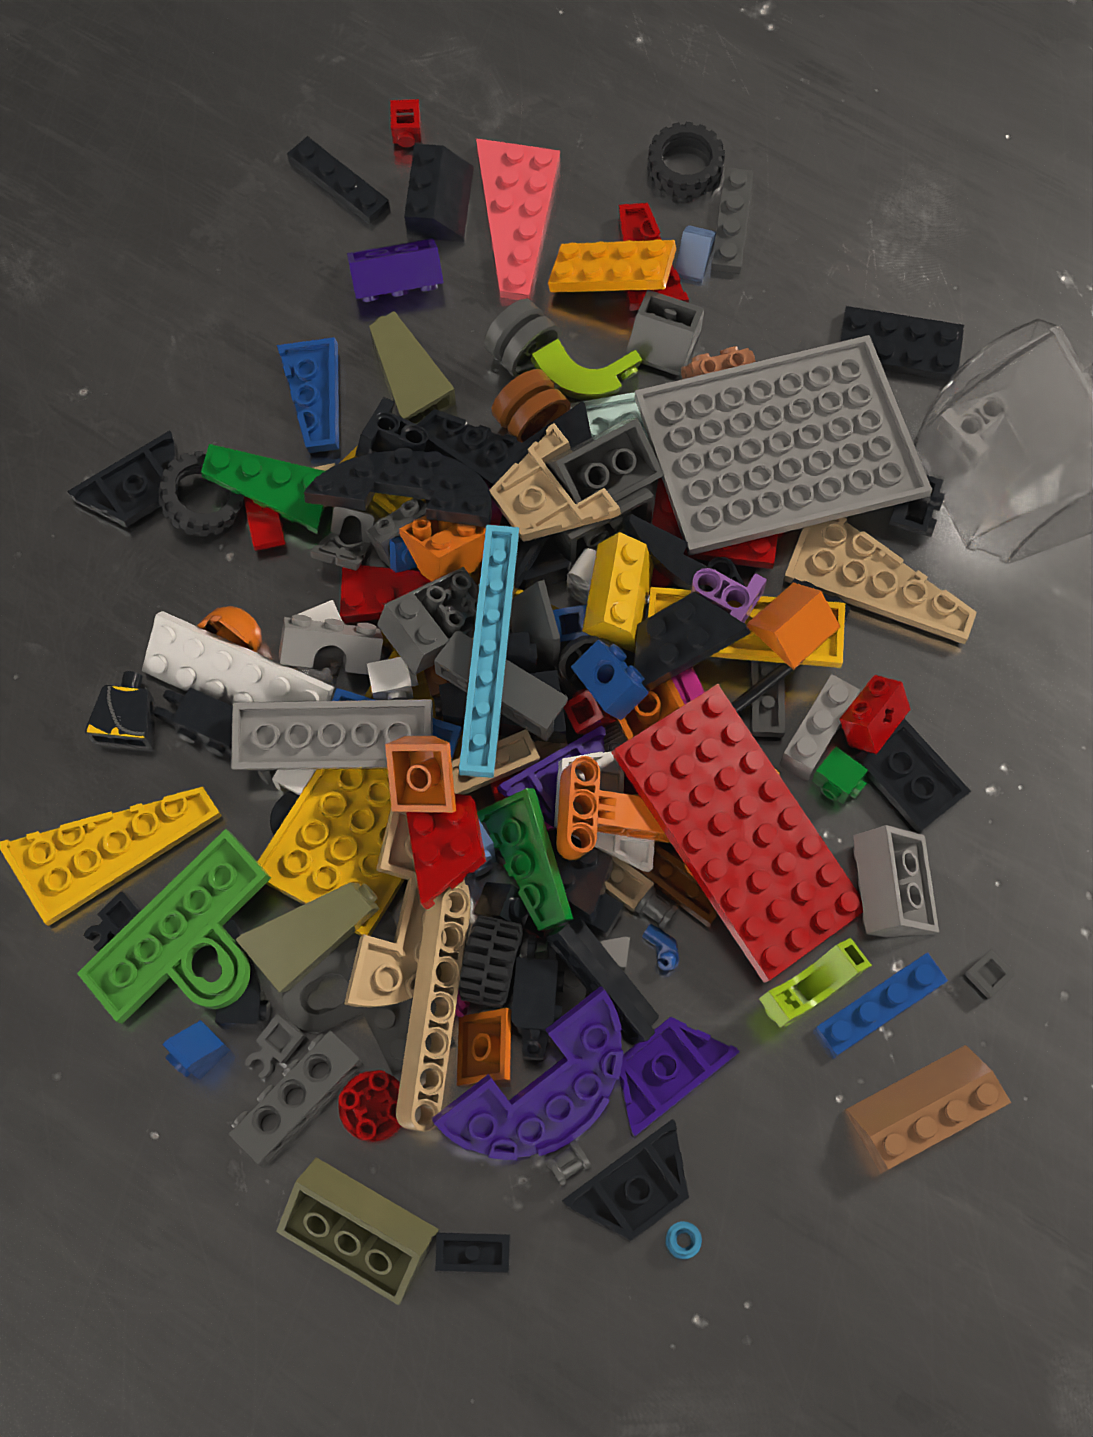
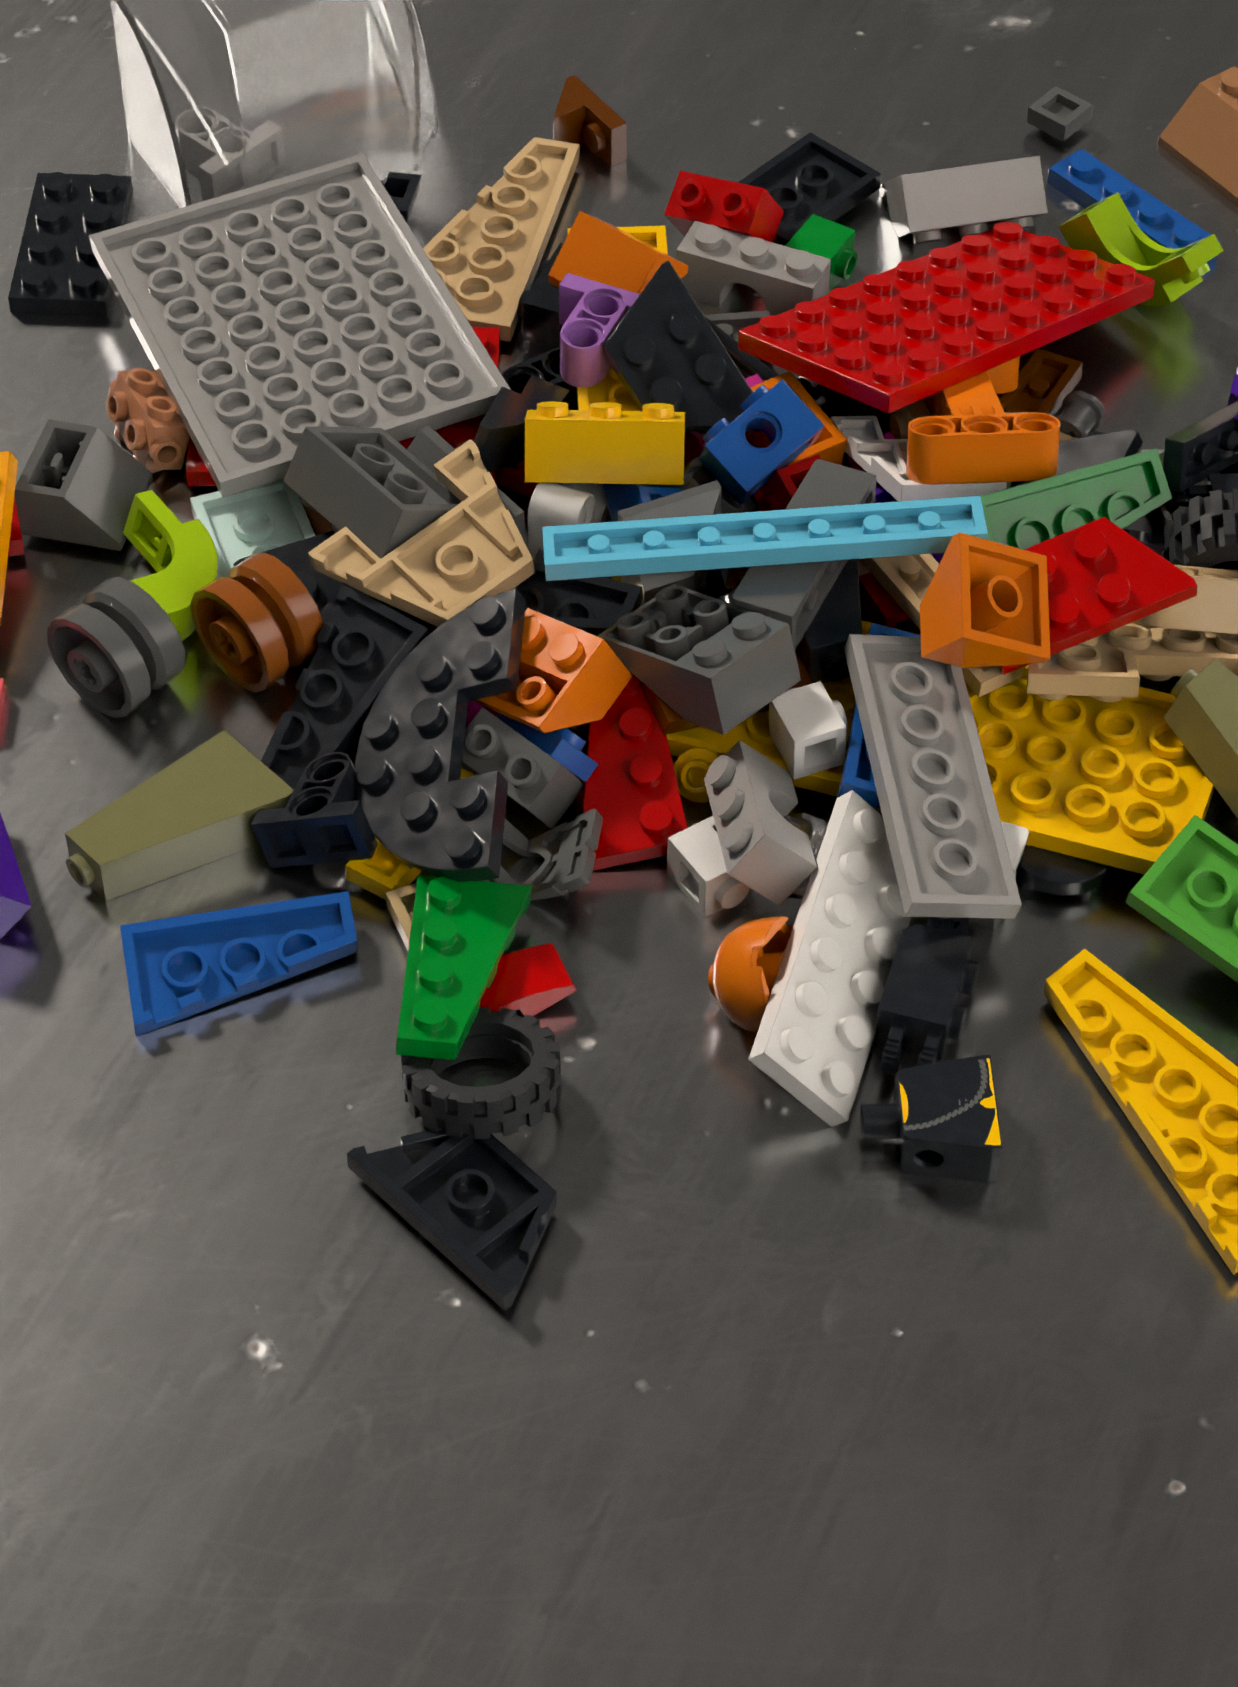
camera: 100 degrees left, 20 degrees down
blue arm [642,923,680,971] -> none
none -> reddish brown slope [553,75,627,167]

